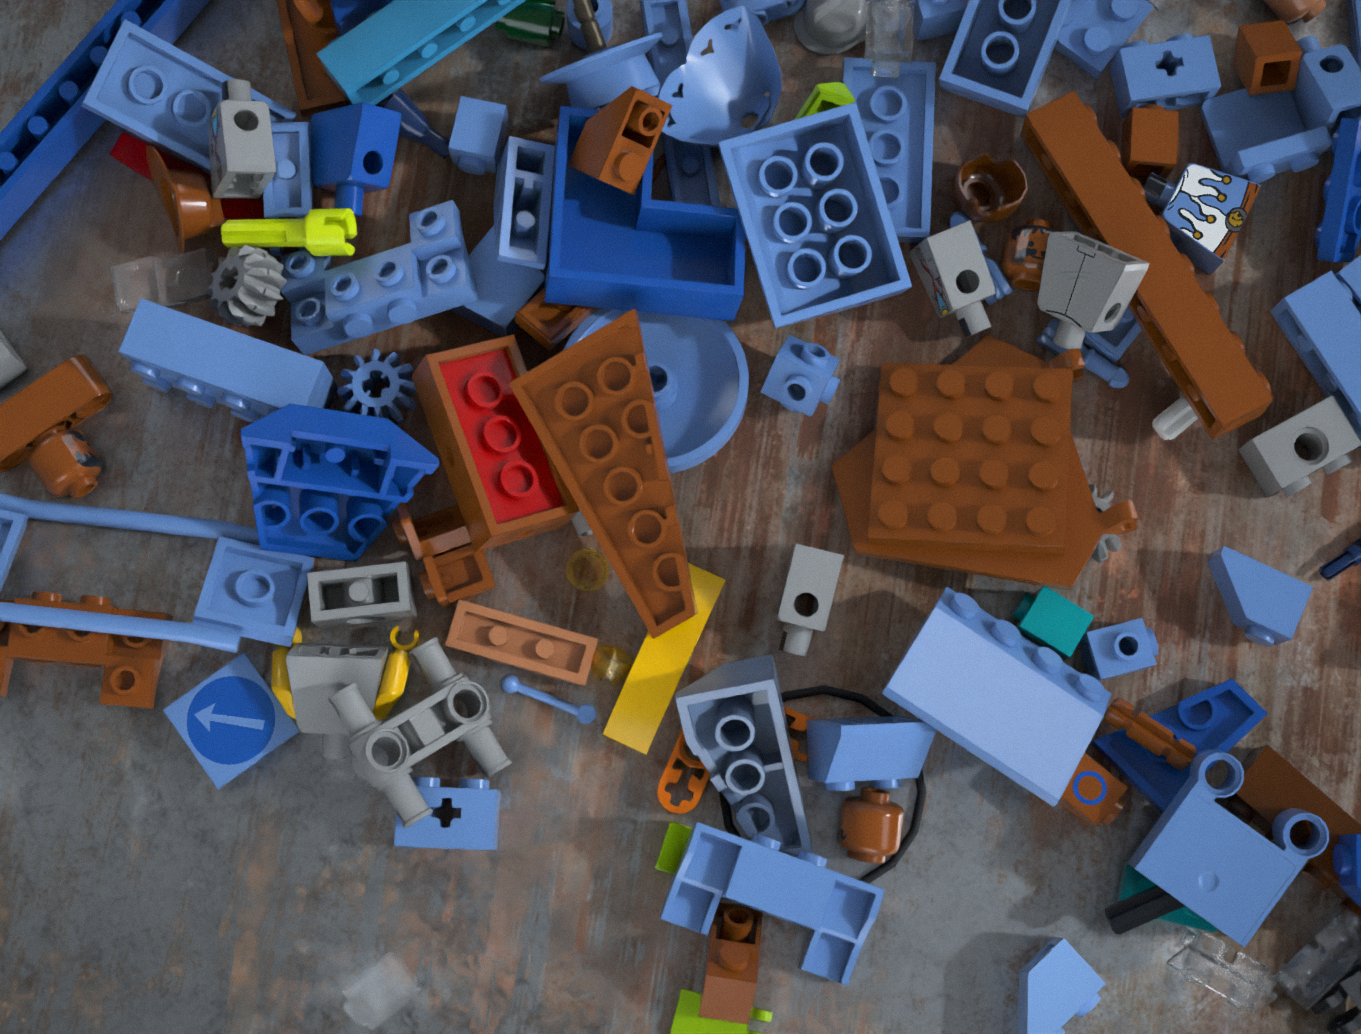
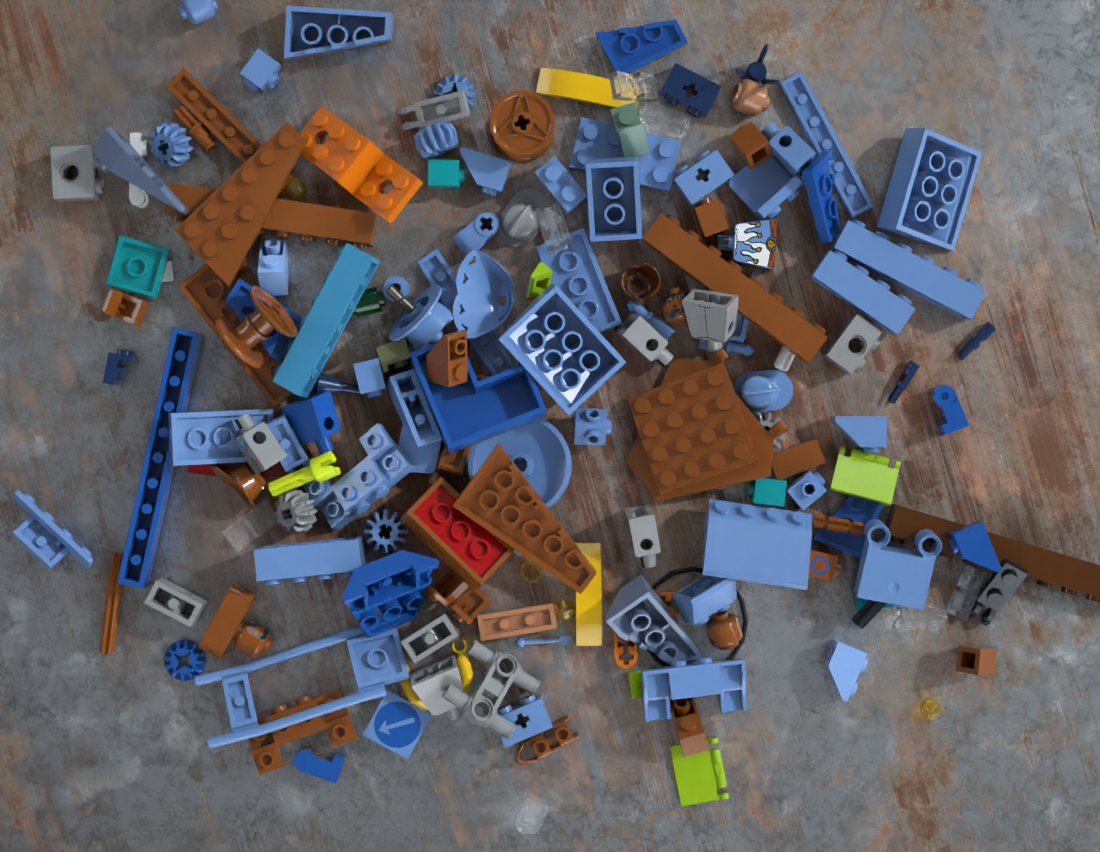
camera: 20 degrees left, 10 degrees up
none -> blue leg [294,746,346,784]
none -> olive brick [376,338,416,373]
none -> dark orange piece [515,715,580,765]
none -> medium blue piece [733,370,793,413]
none -> dark orange tile [772,438,825,479]
none -> lime piece [830,445,901,506]

